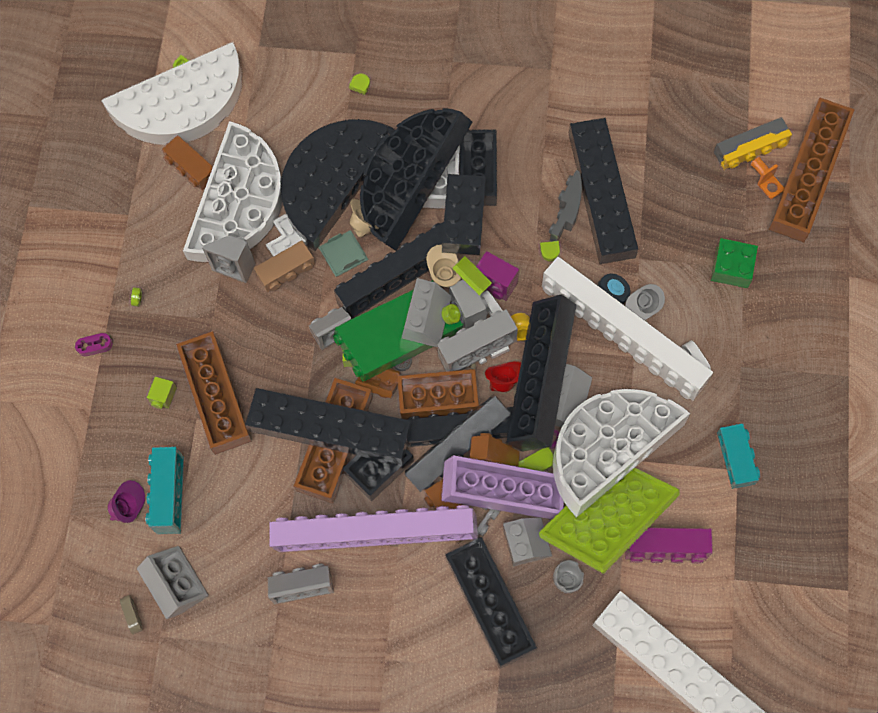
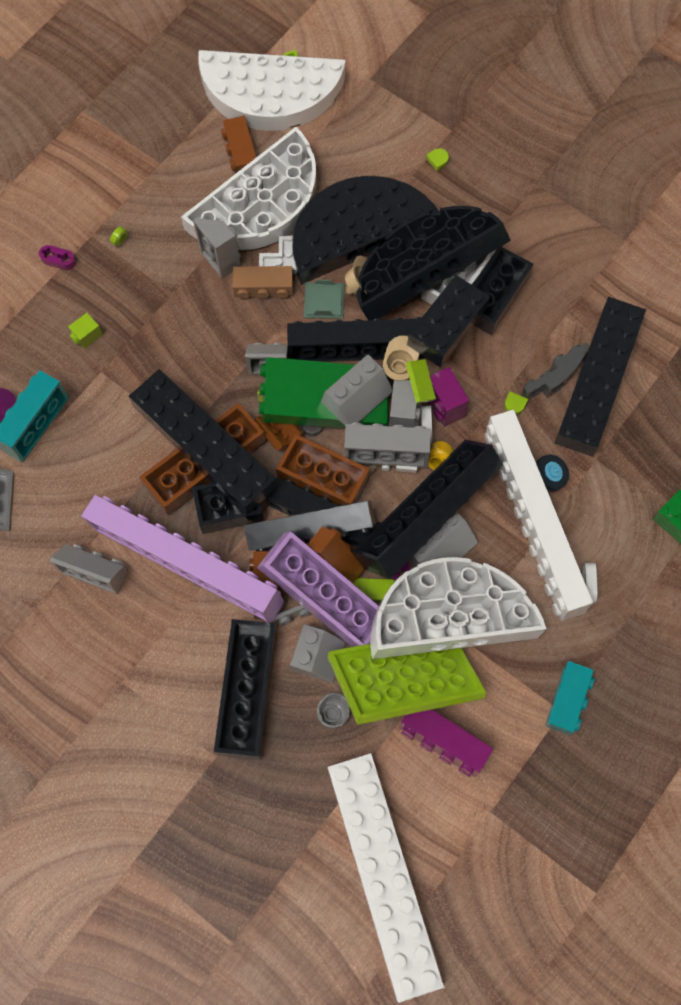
camera: 30 degrees right, 0 degrees up
dark orange brick [176,331,252,455] -> none
lime tile [441,304,461,324] -> none
red piece [485,361,521,392] -> none
light grey piece [625,284,665,320] -> none

